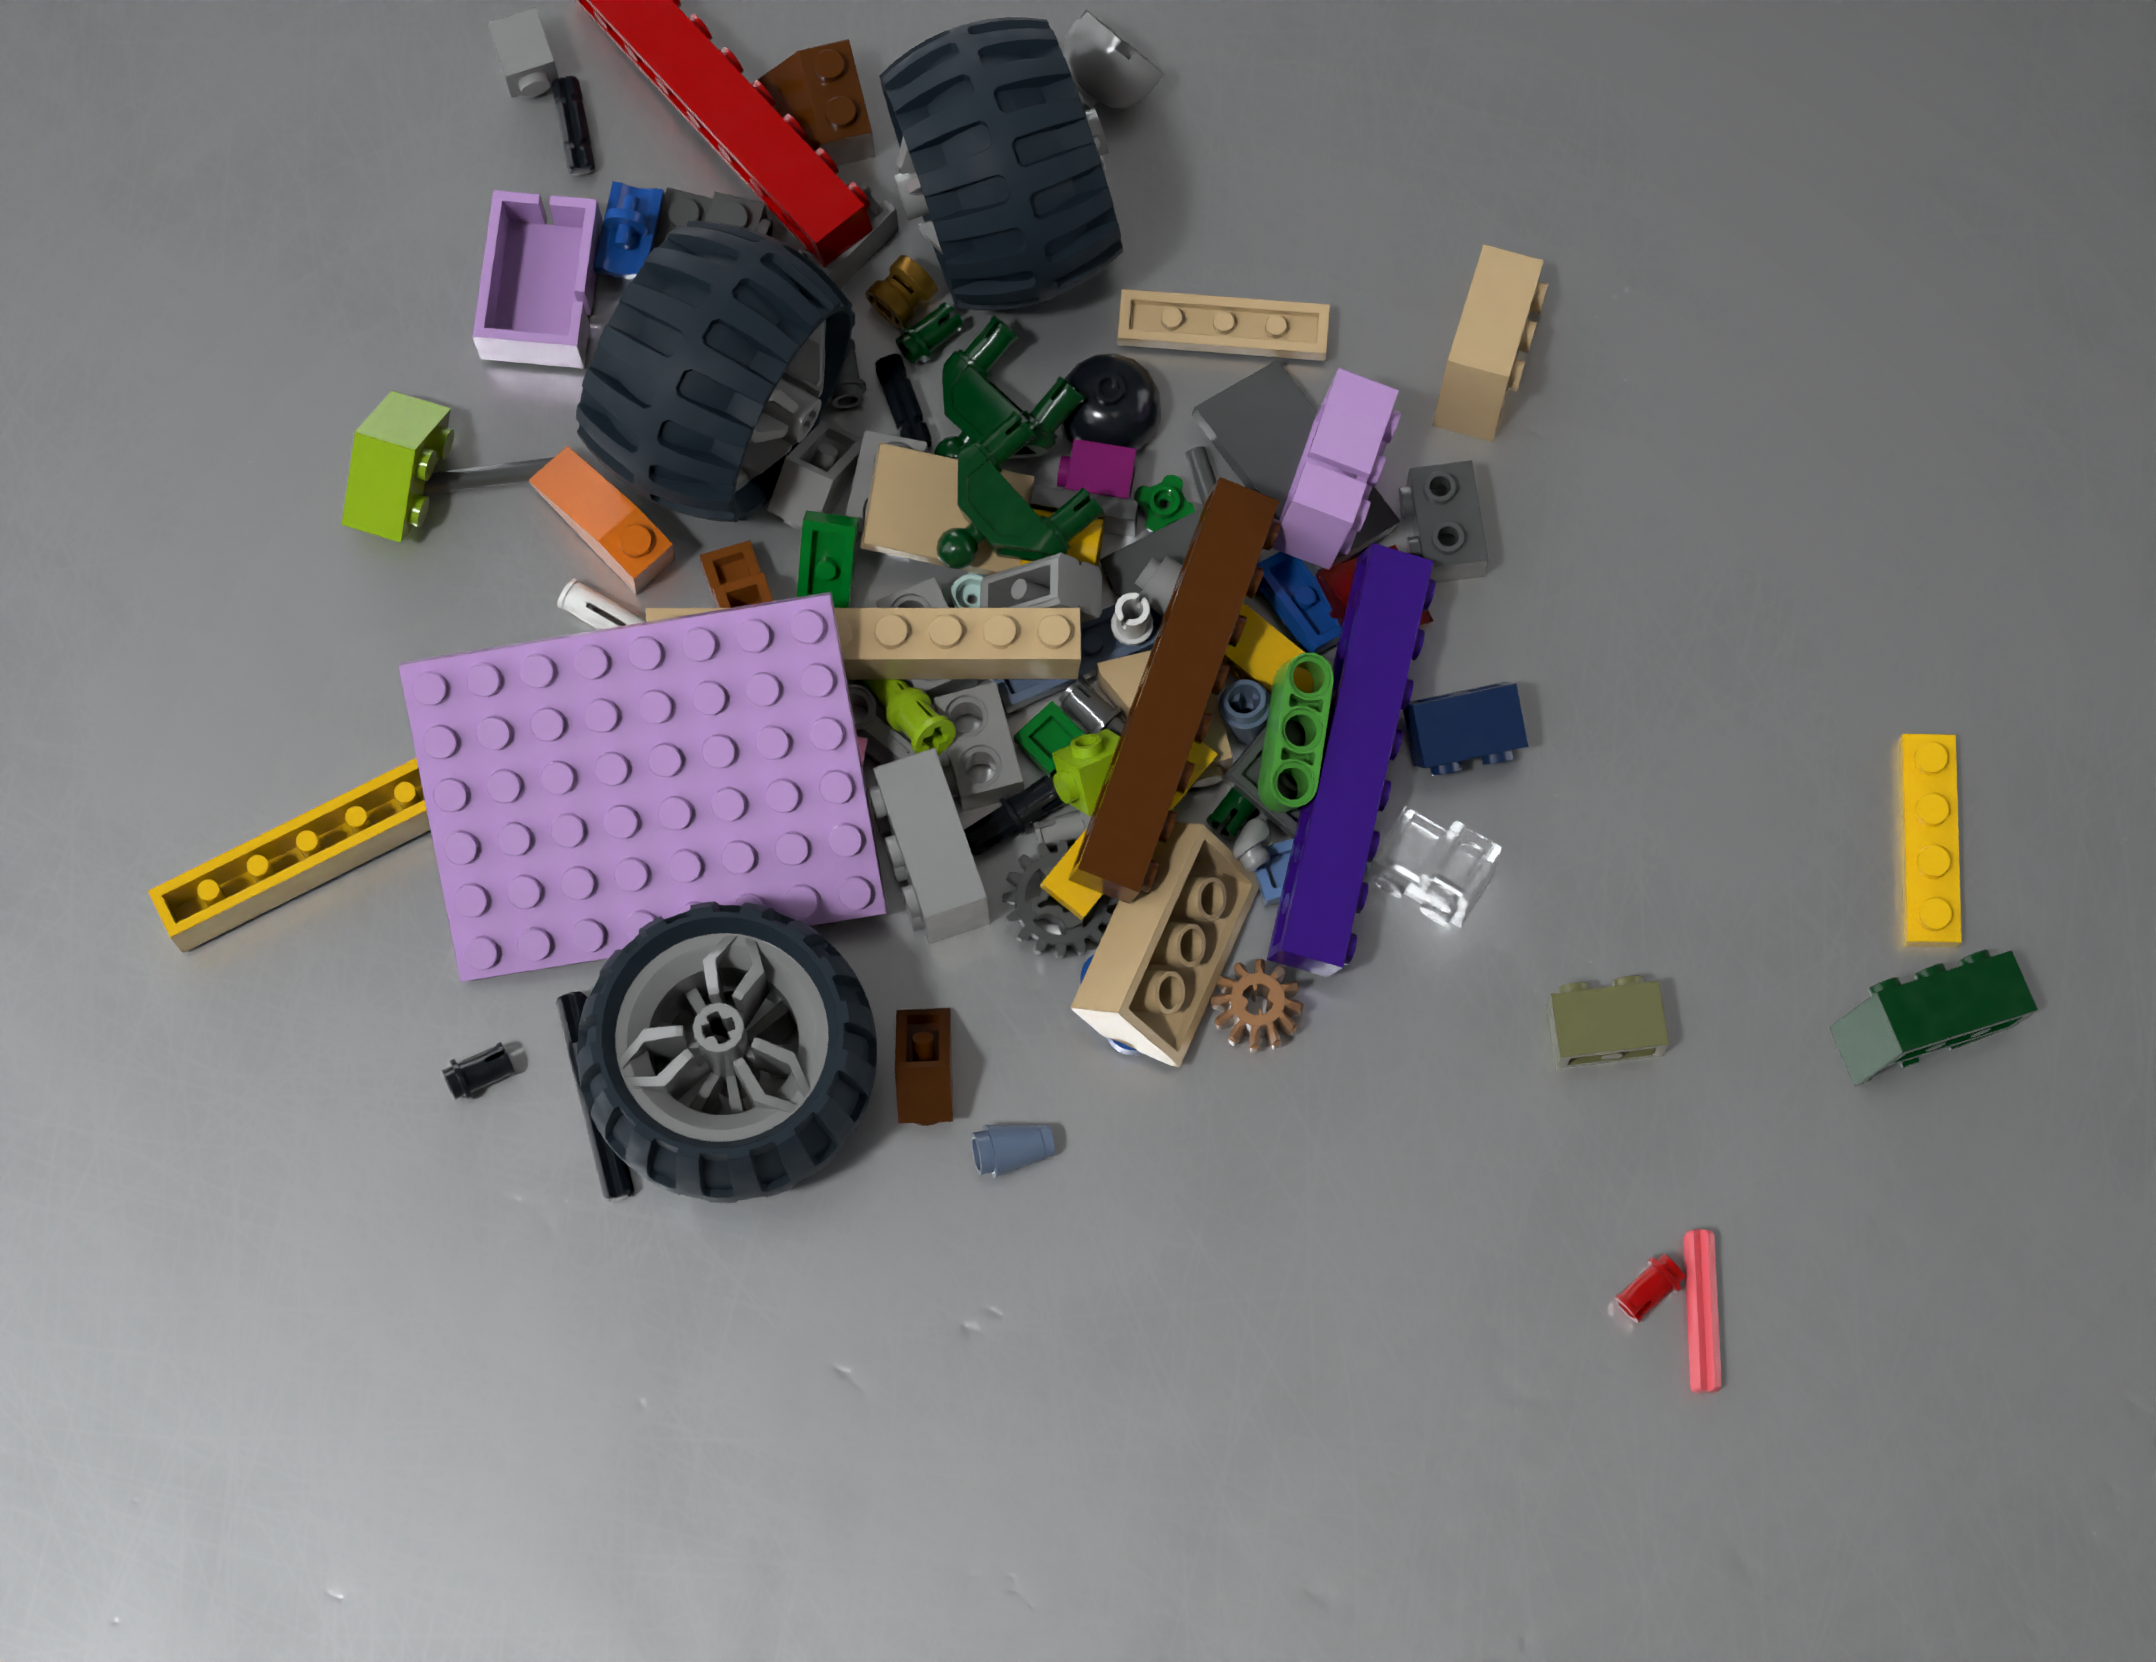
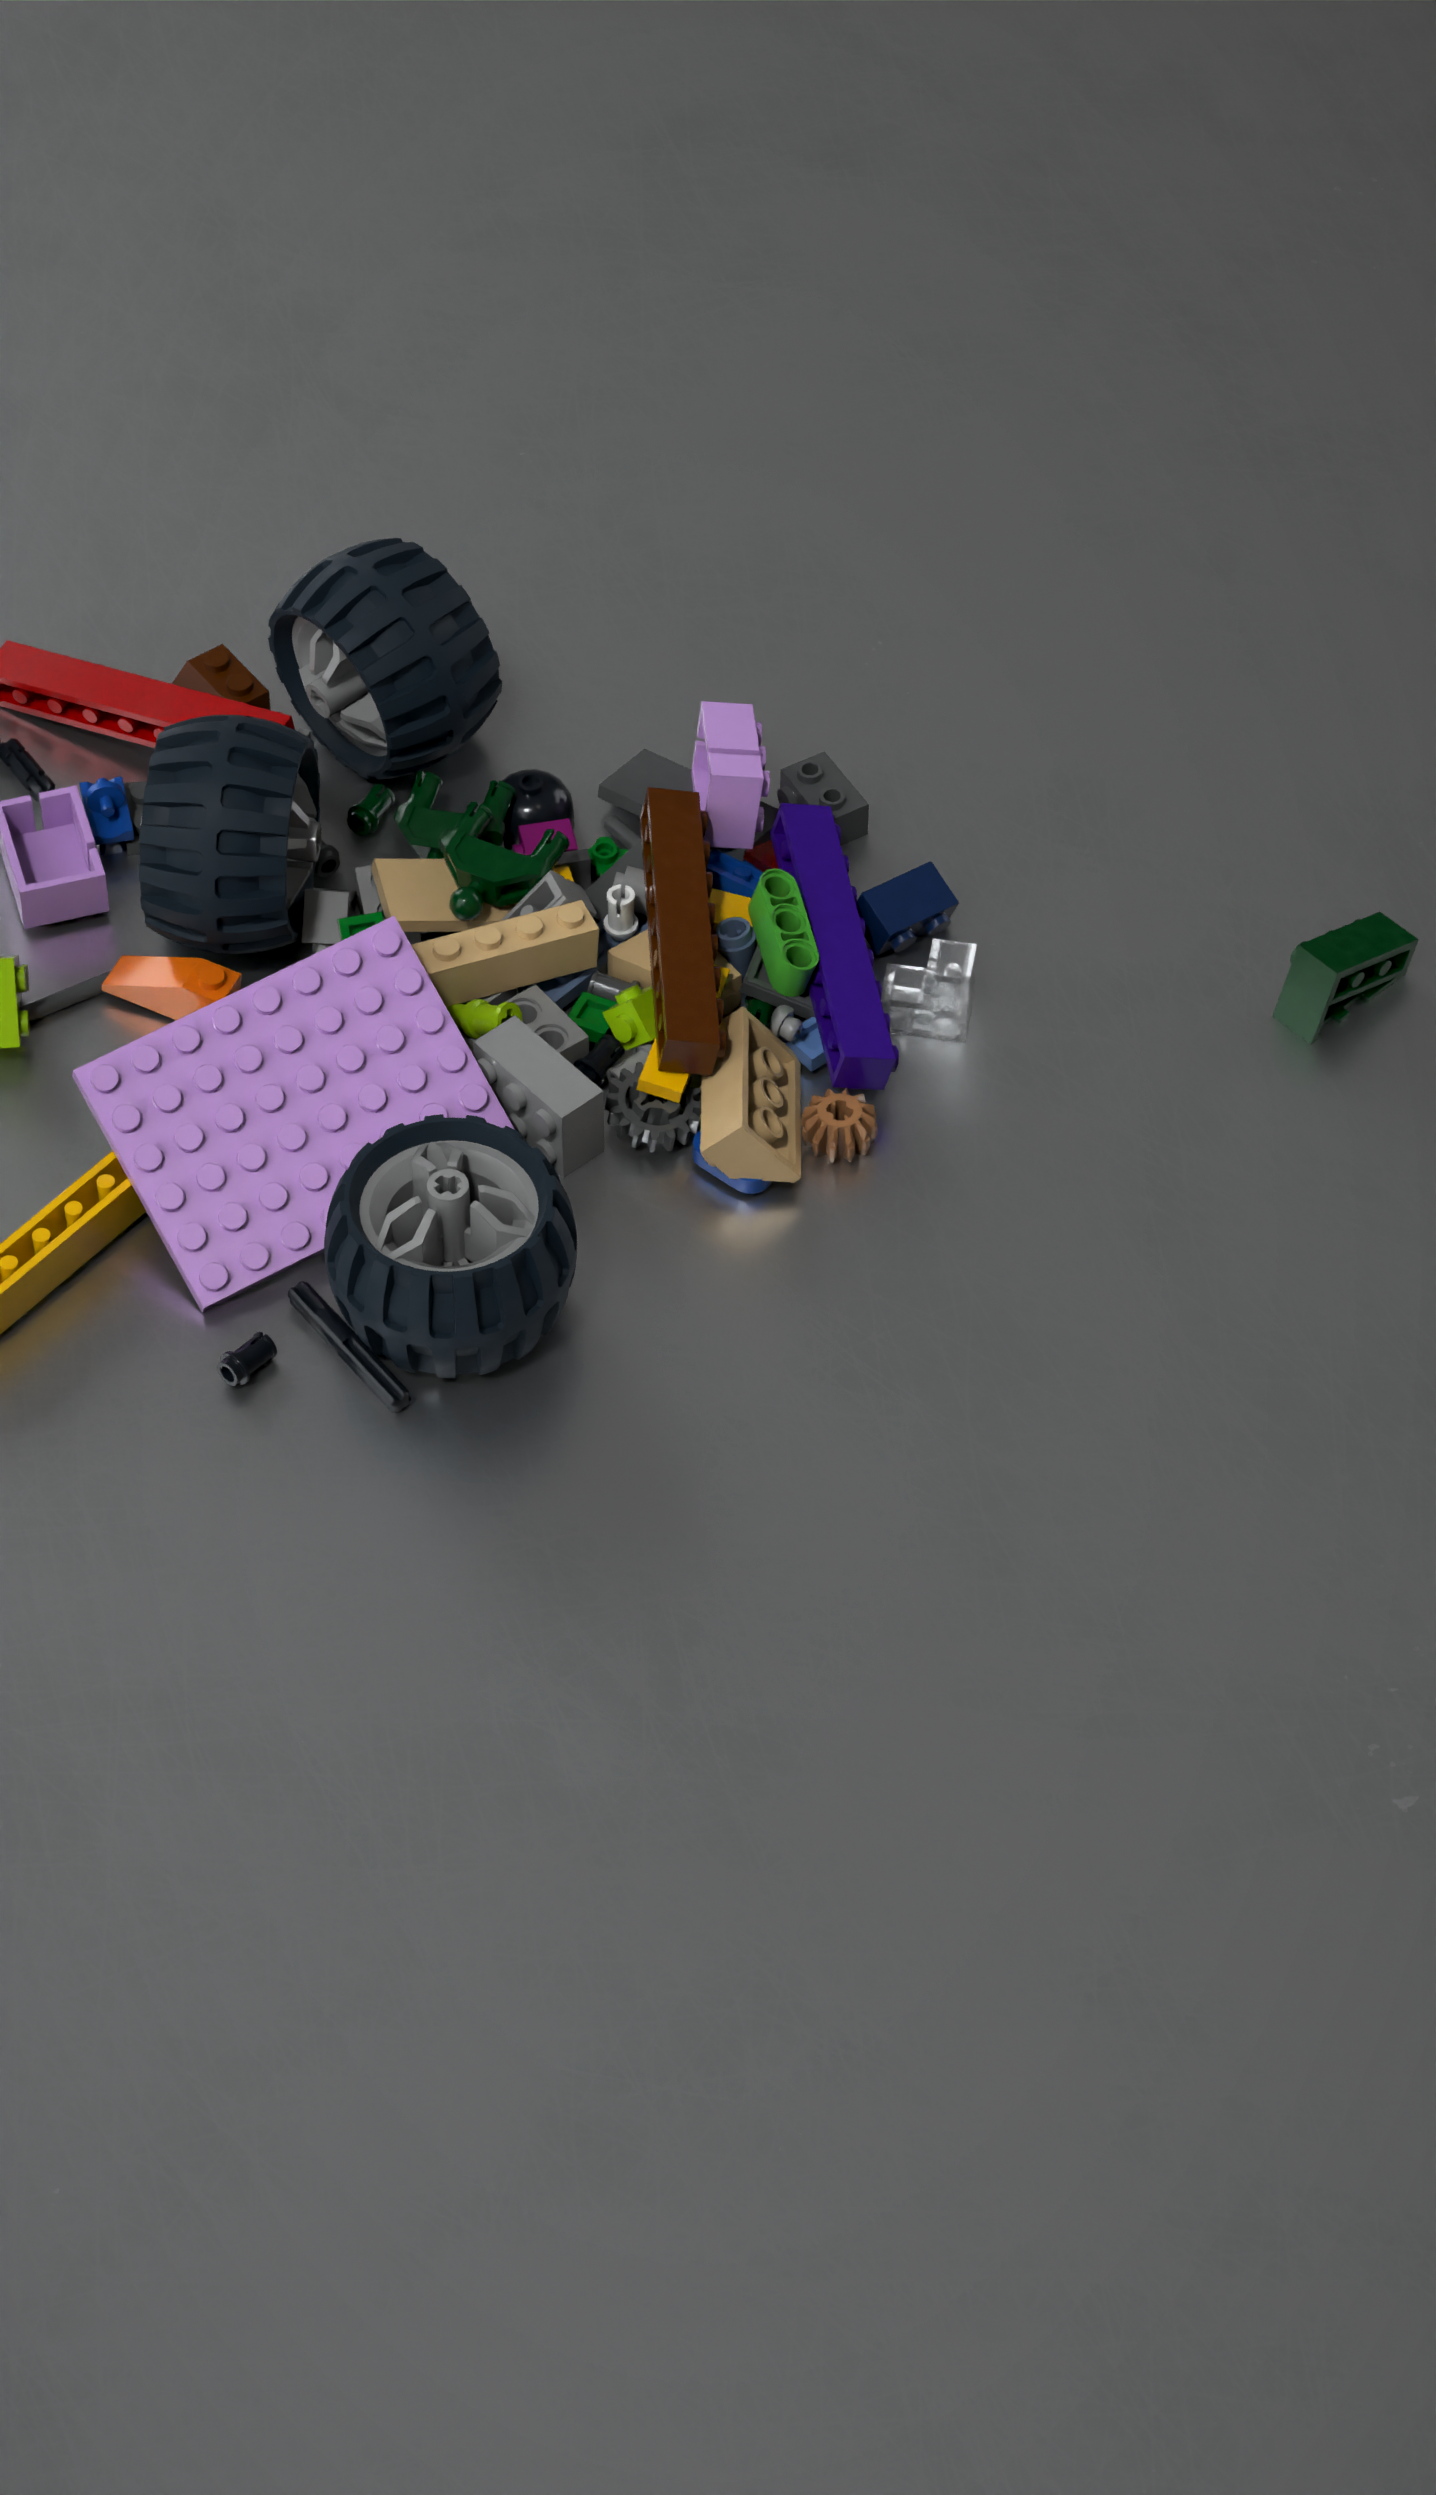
camera: 25 degrees left, 25 degrees down
pearl gold wheel [865,255,938,328] -> none
black axle [875,354,932,448] -> none
reddish brown slope [895,1008,953,1126] -> none
sand blue cone [971,1124,1055,1179] -> none
tan plate [1117,289,1330,361] -> none
tan wedge [1432,244,1548,442] -> none
olive brick [1546,975,1669,1069] -> none
red pin [1614,1253,1686,1323] -> none
coral axle [1683,1229,1722,1394] -> none
yellow plate [1899,734,1962,948] -> none

